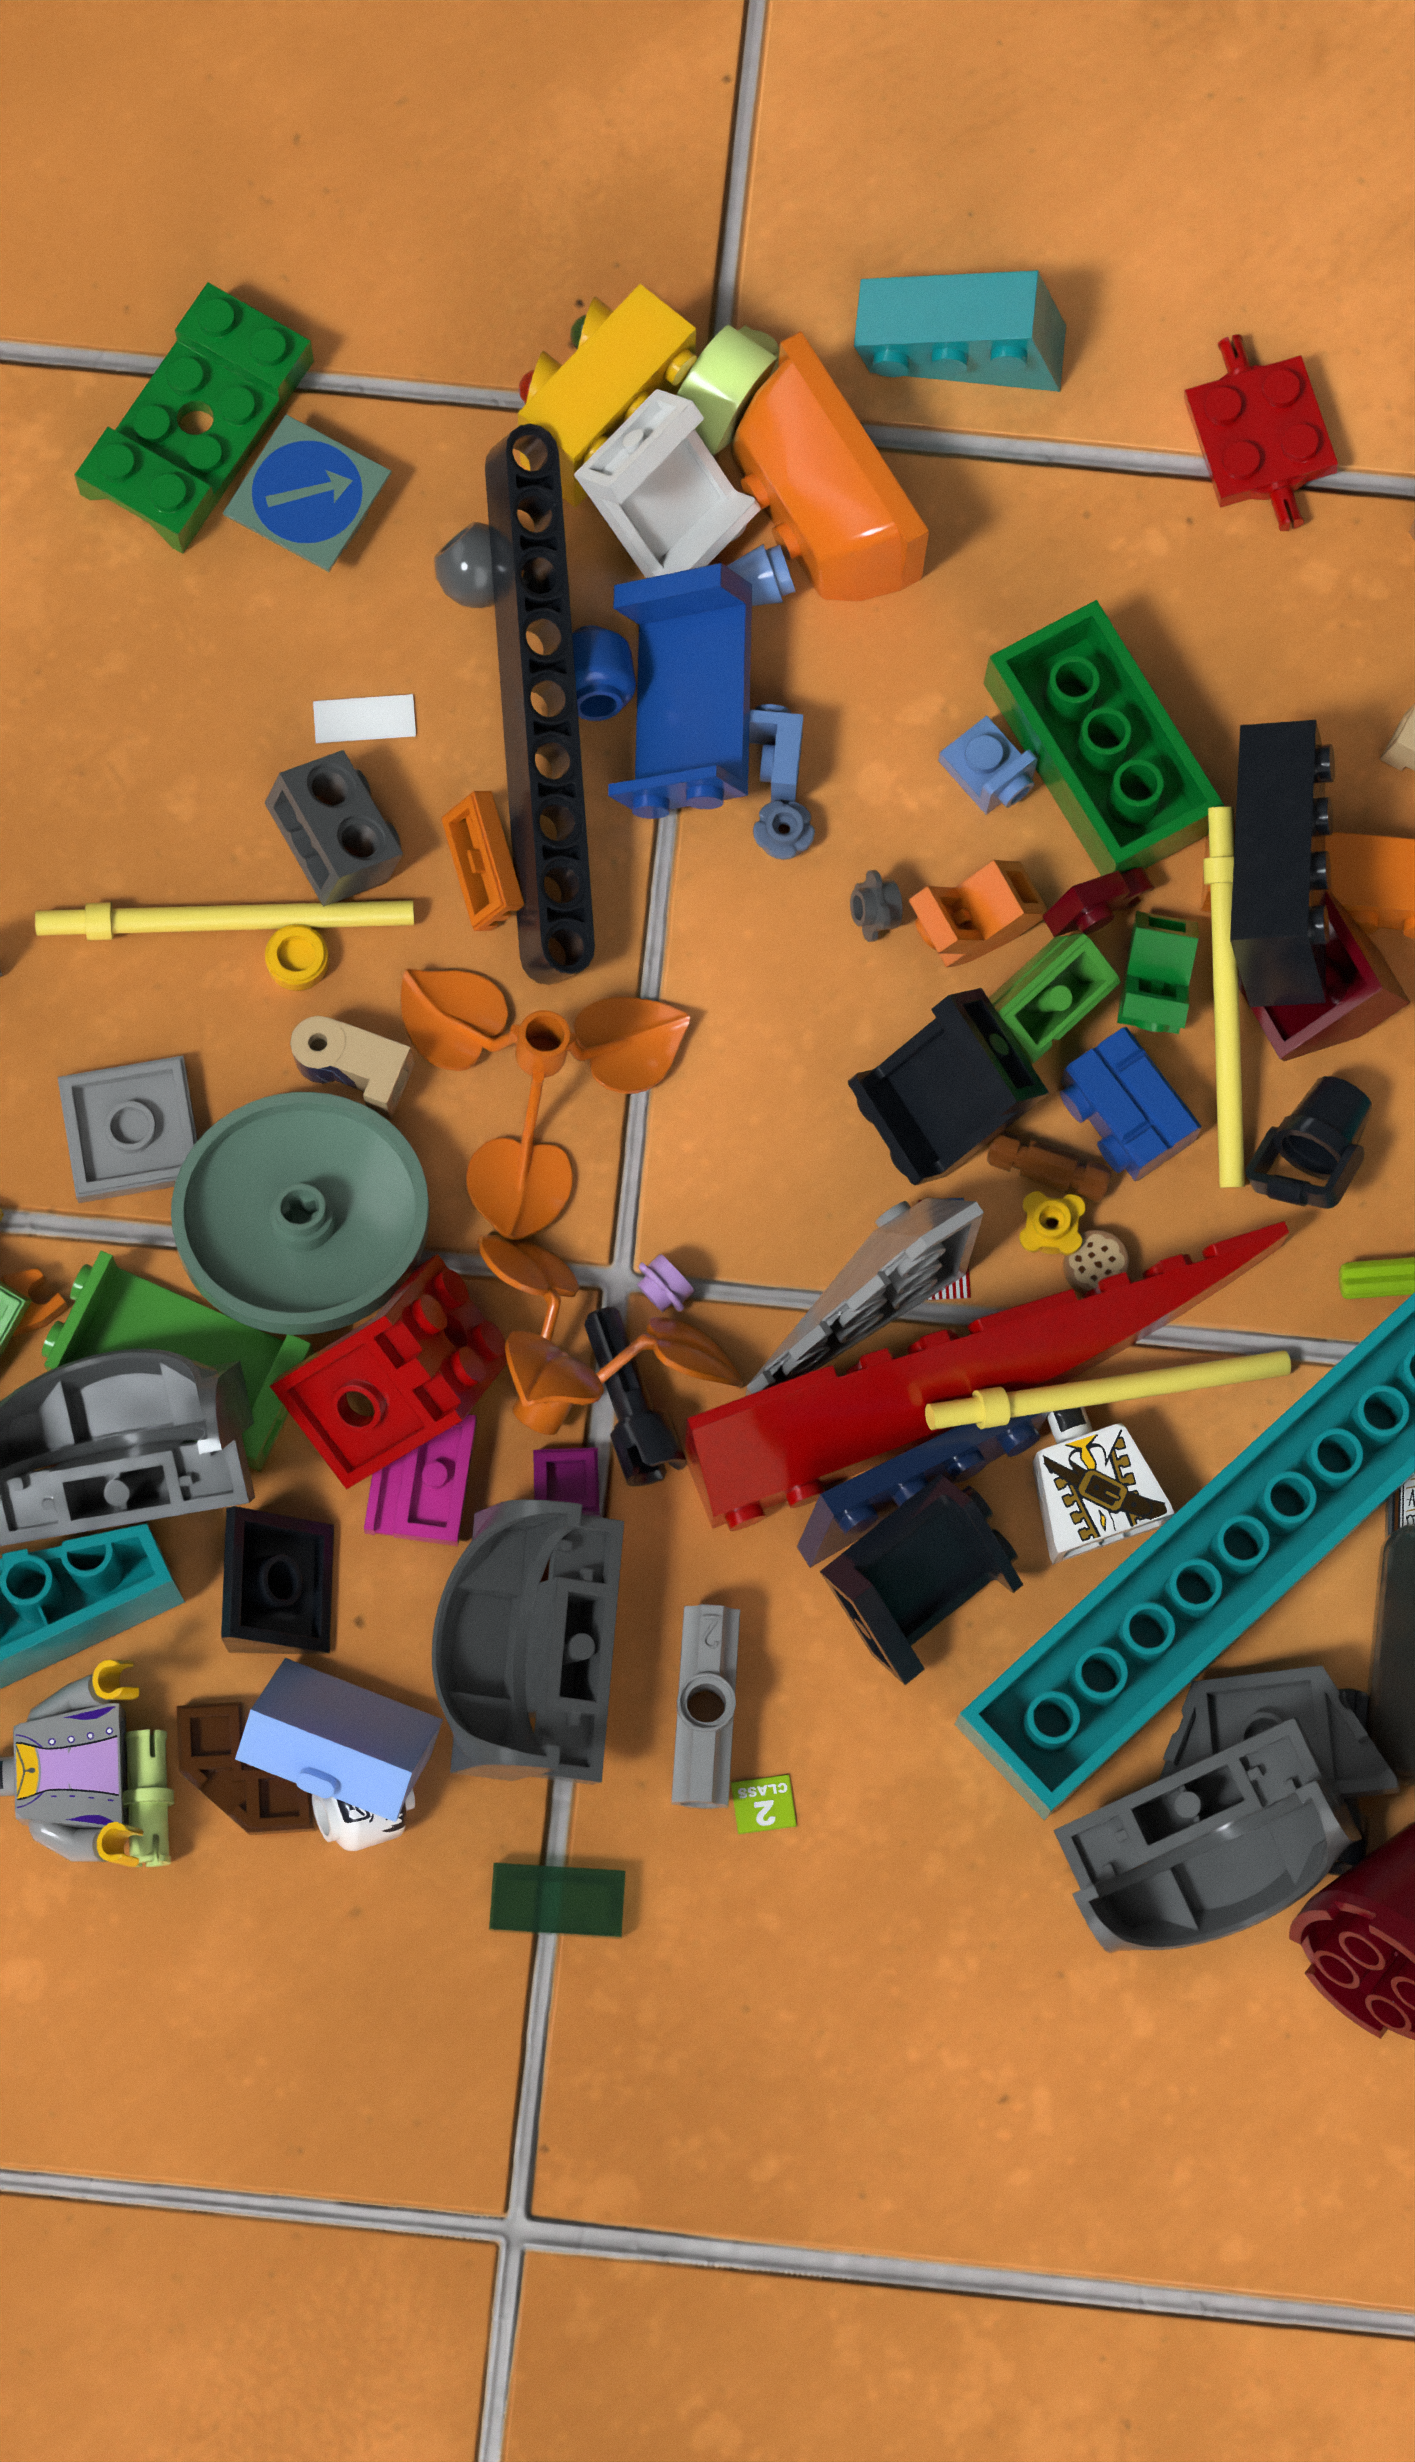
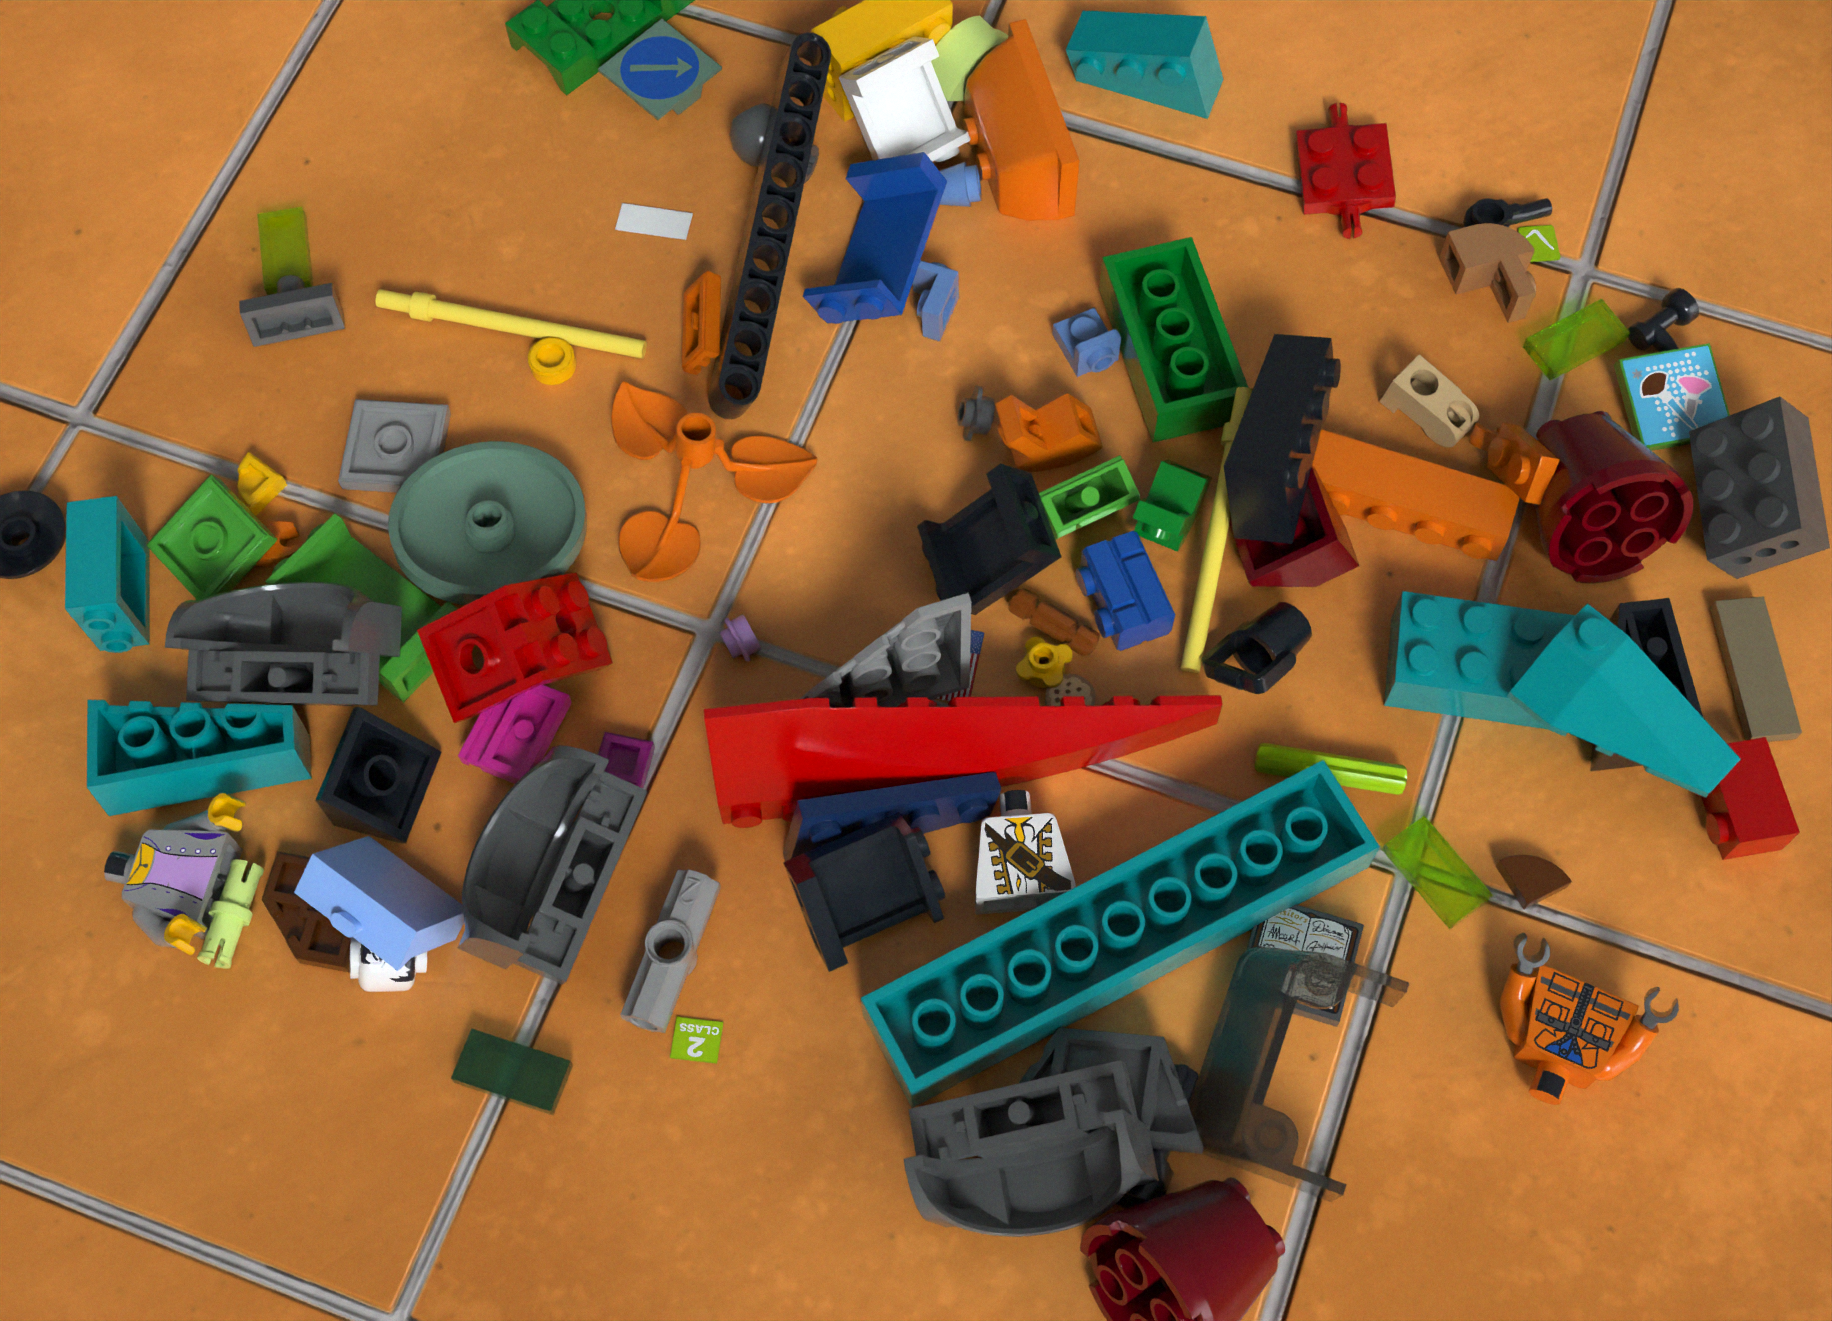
camera: 20 degrees right, 10 degrees down
dark grey brick [265,750,403,907] -> none
tan leg [290,1016,415,1120] -> none
orange plant [477,1235,744,1435] -> none
blue head [572,625,636,721] -> none
black piece [584,1307,687,1487] -> none
sand blue plate [753,800,815,860] -> none
light yellow bar [925,1350,1291,1430] -> none
dark red plate [1042,867,1155,937] -> none

